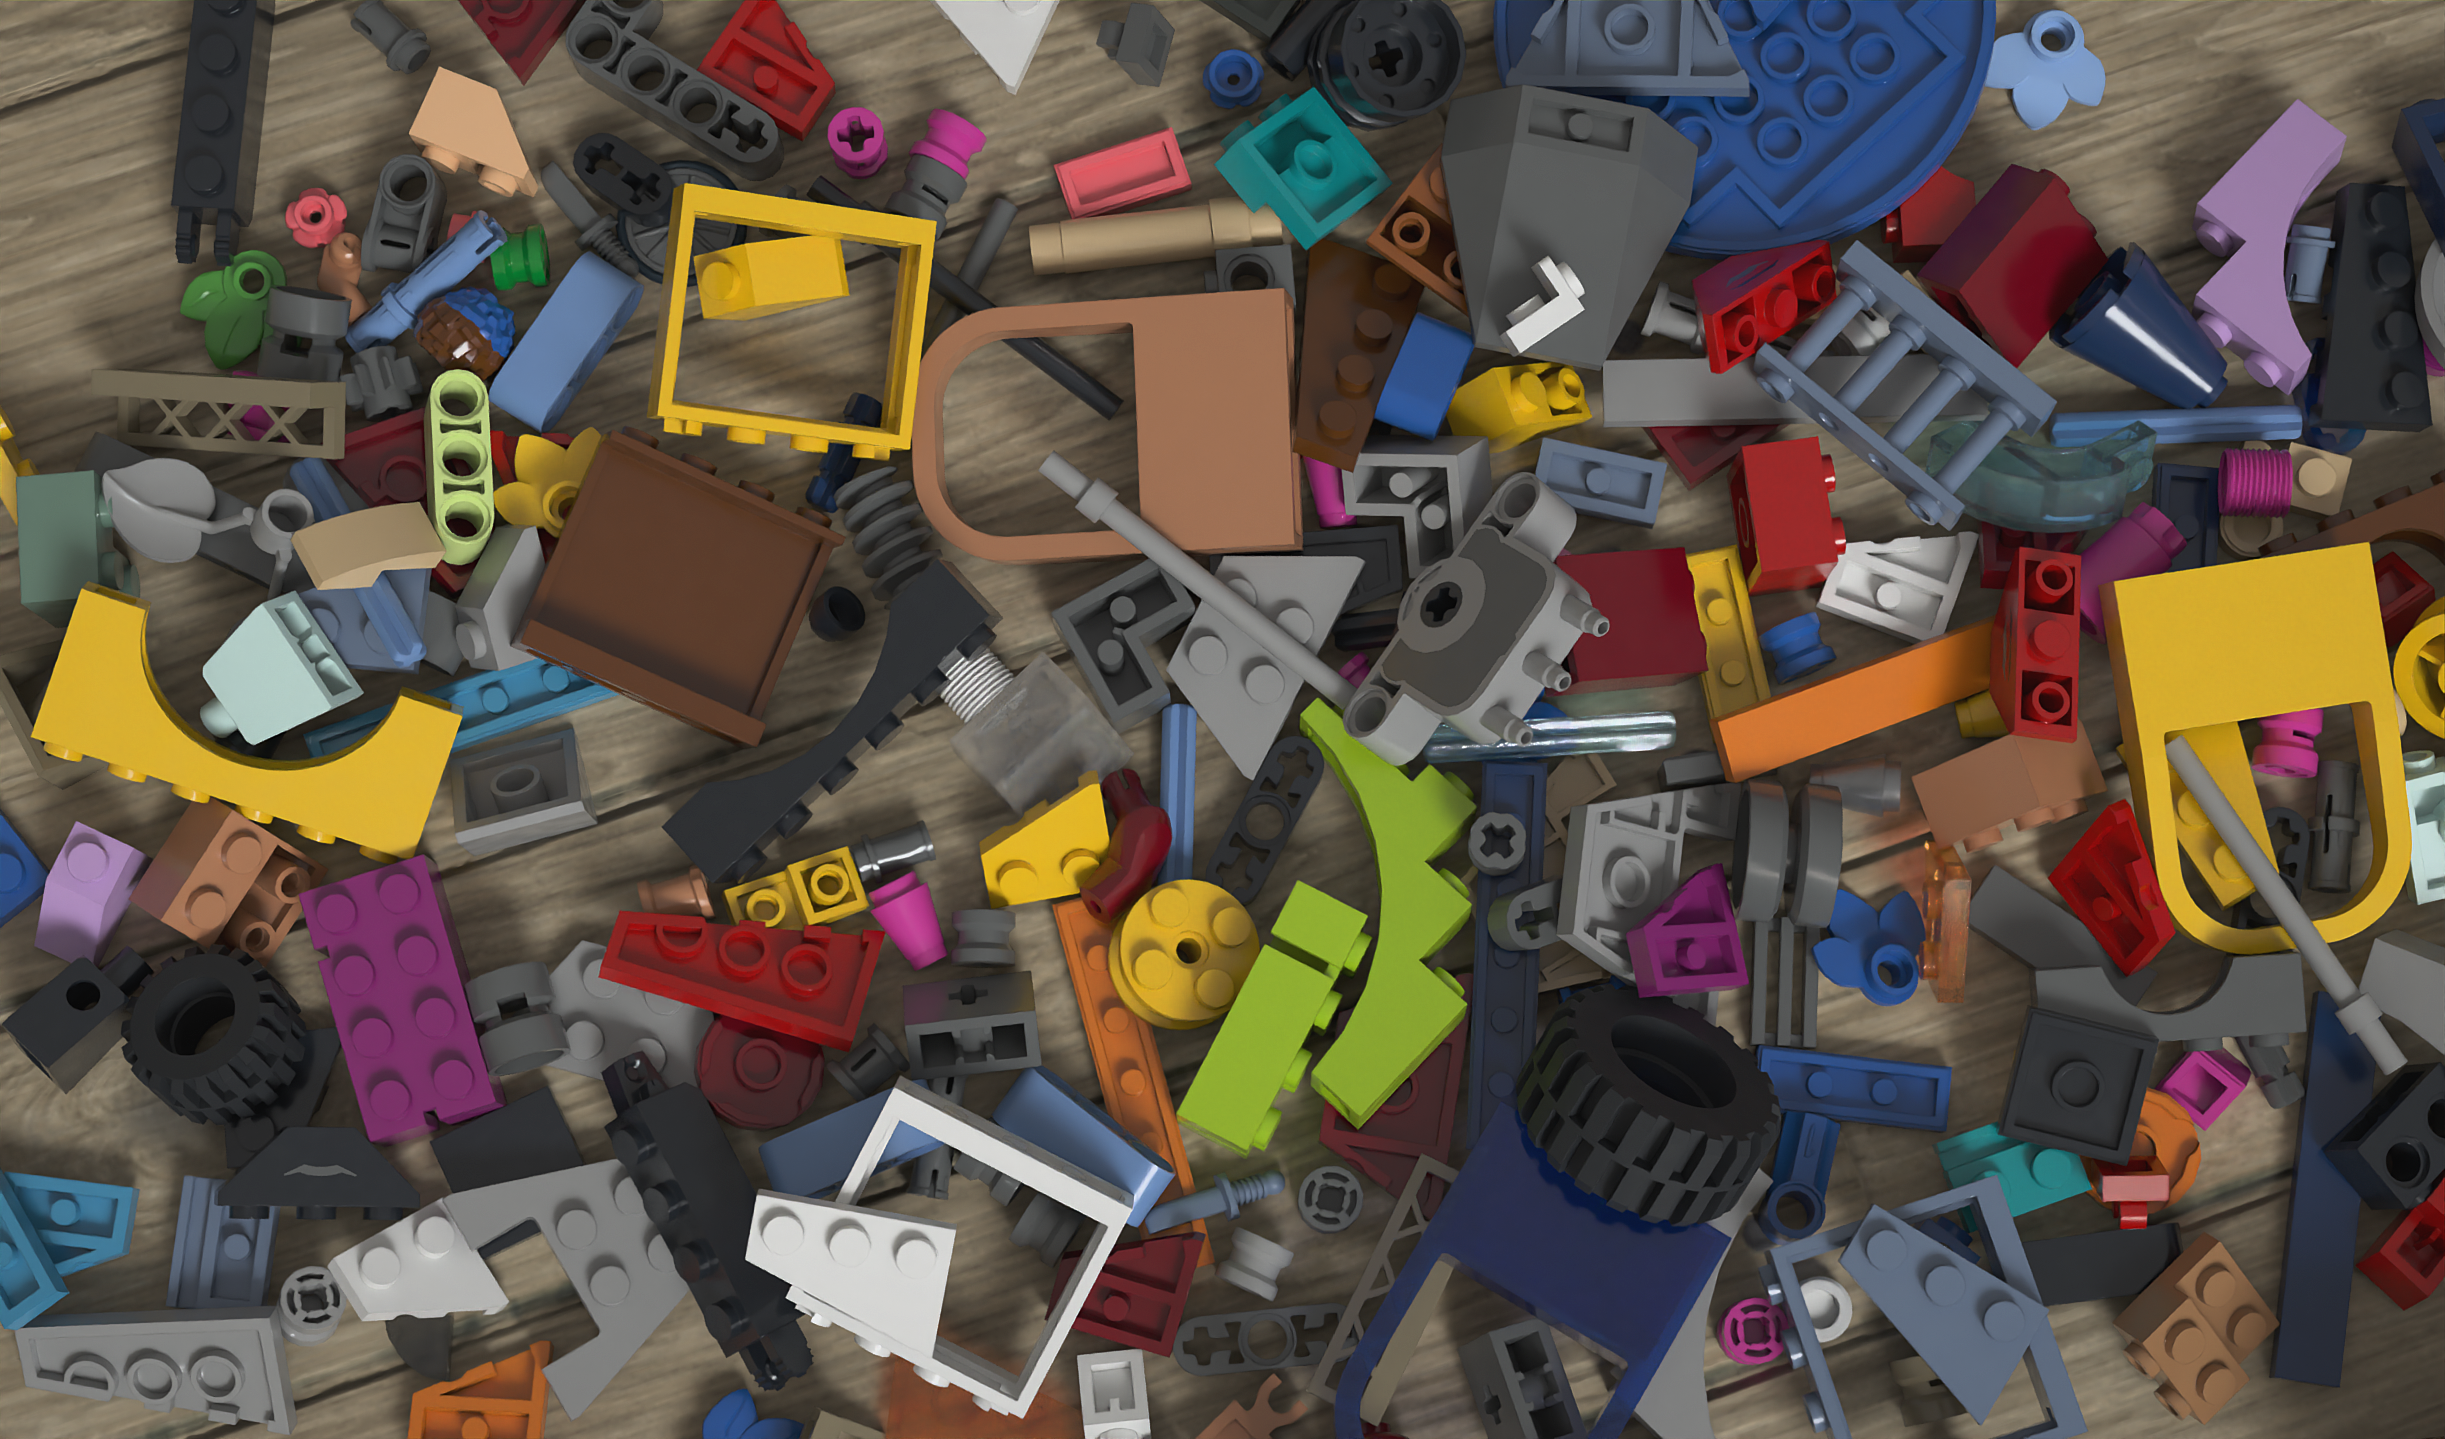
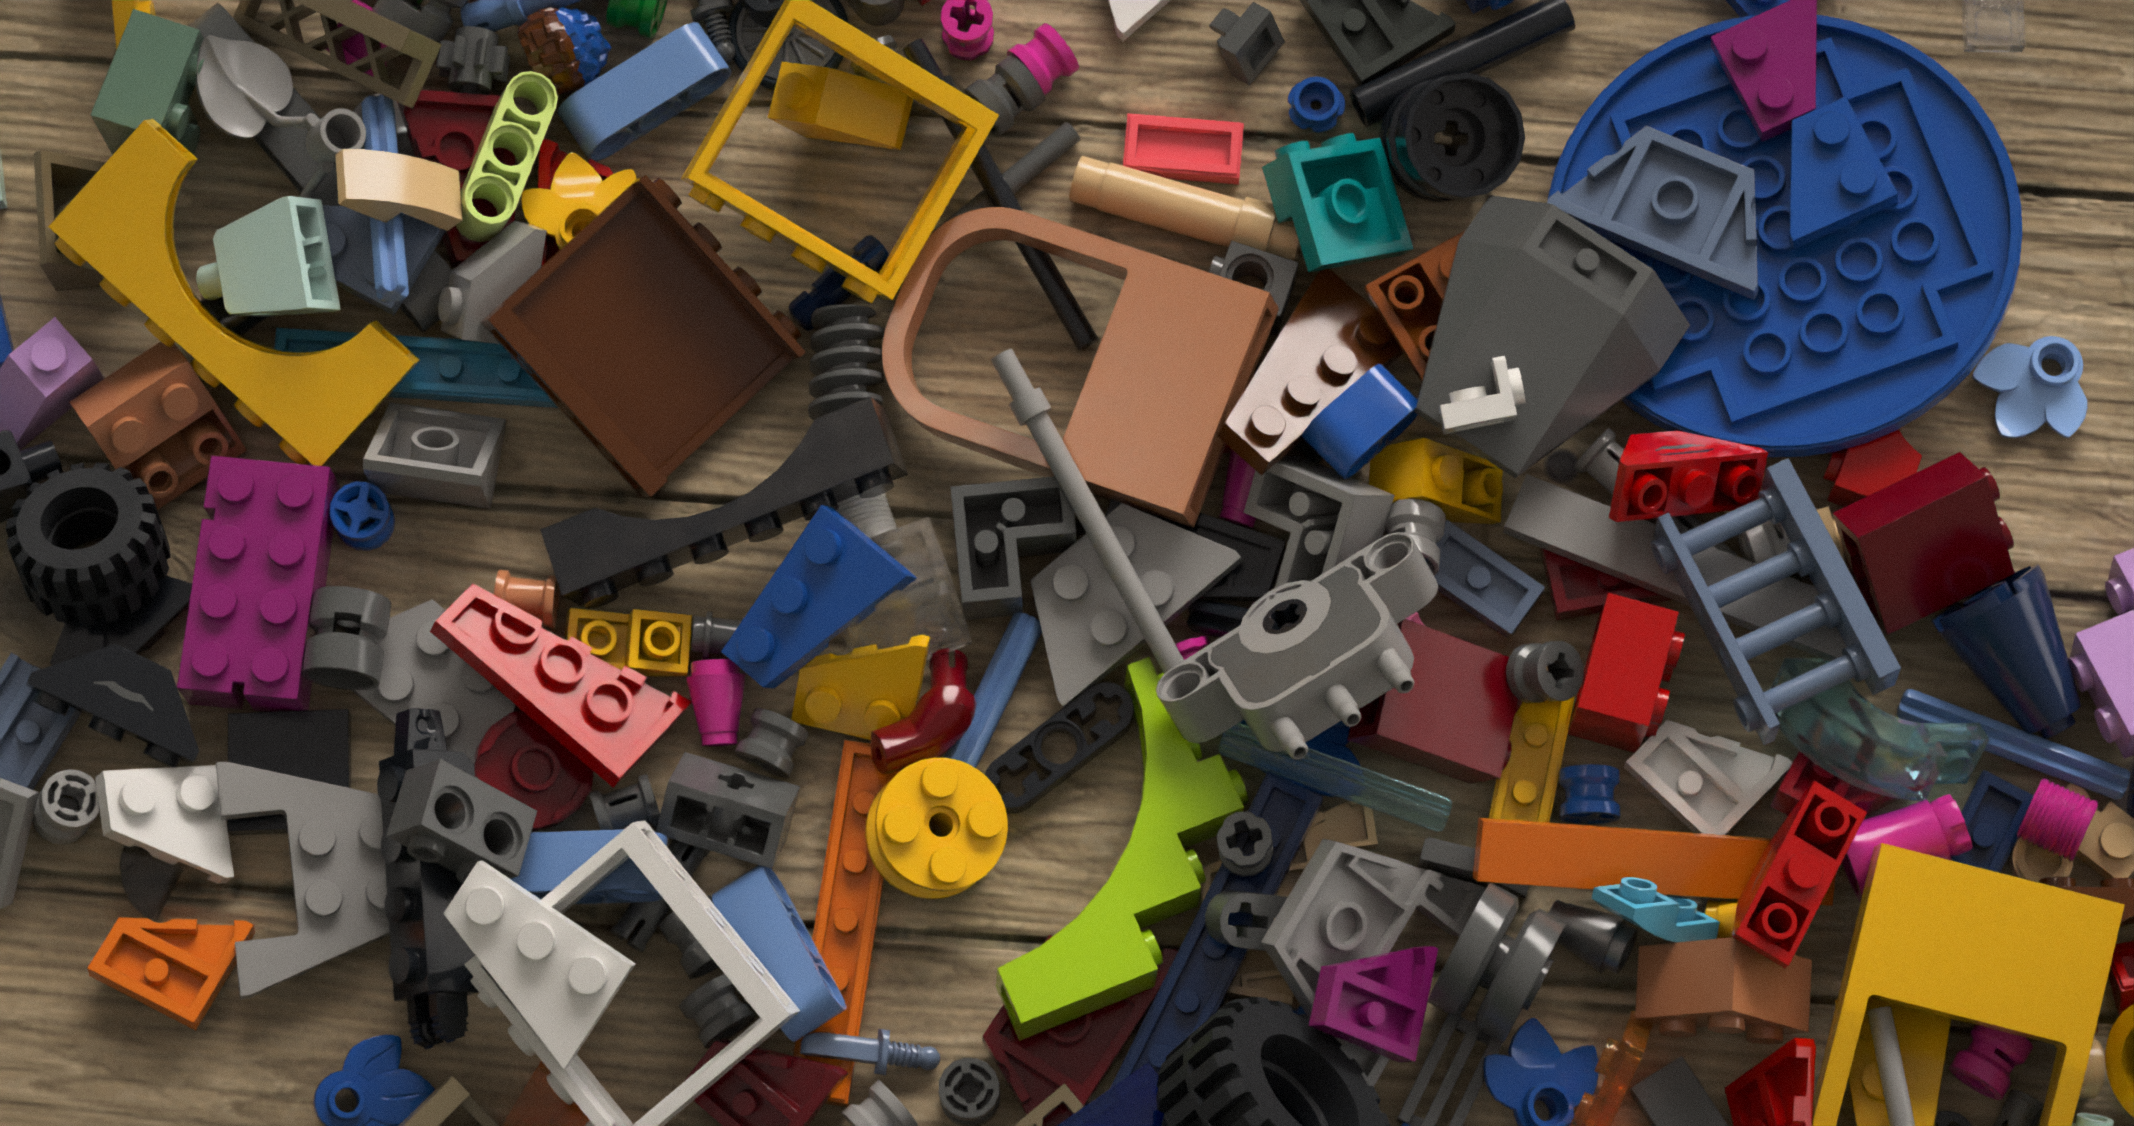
camera: 25 degrees right, 5 degrees down
black hinge [808,586,865,642] -> none
lime piece [1176,880,1373,1159] -> none
none -> blue wheel [329,481,395,551]
none -> dark grey brick [386,758,537,883]
none -> blue wing [721,505,917,689]
none -> light grey wheel [1385,499,1446,576]
none -> dark grey wheel [1506,641,1584,703]
none -> medium azure slope [1592,877,1720,943]

